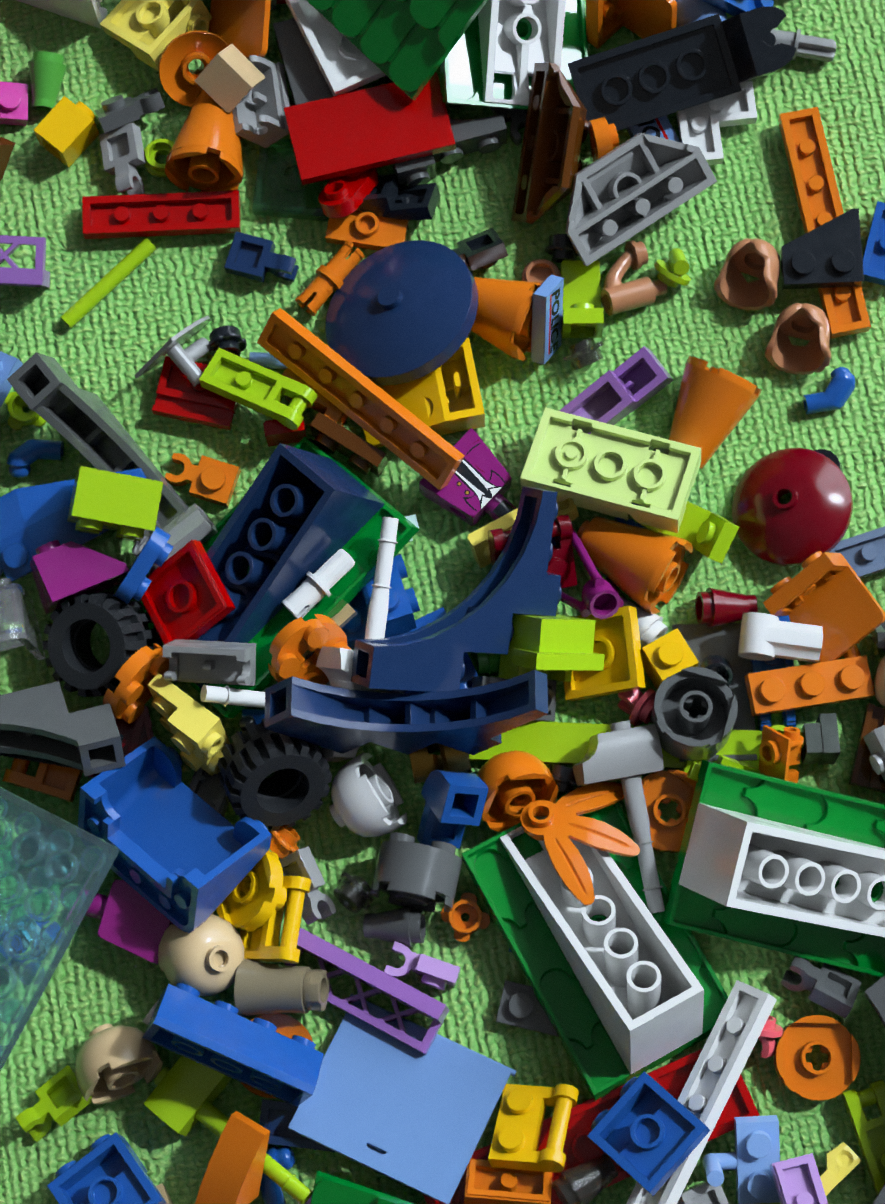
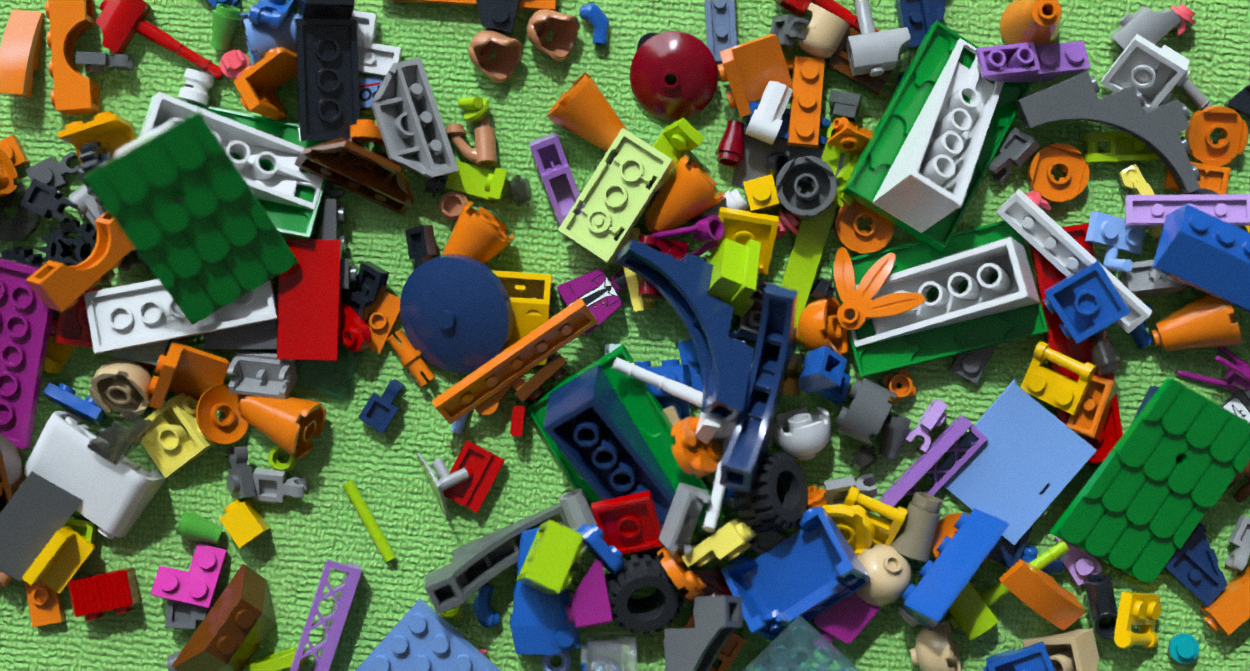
camera: 80 degrees left, 10 degrees up
red plate [82,190,241,239] -> none
orange plate [165,453,241,508] -> none
tan panel [194,44,265,113] -> none
lime plate [199,348,317,430] -> none
black plate [209,325,247,356] -> none
white axle [281,549,355,619] -> none
tile [531,274,564,365] -> none
light grey piece [572,720,665,914] -> none

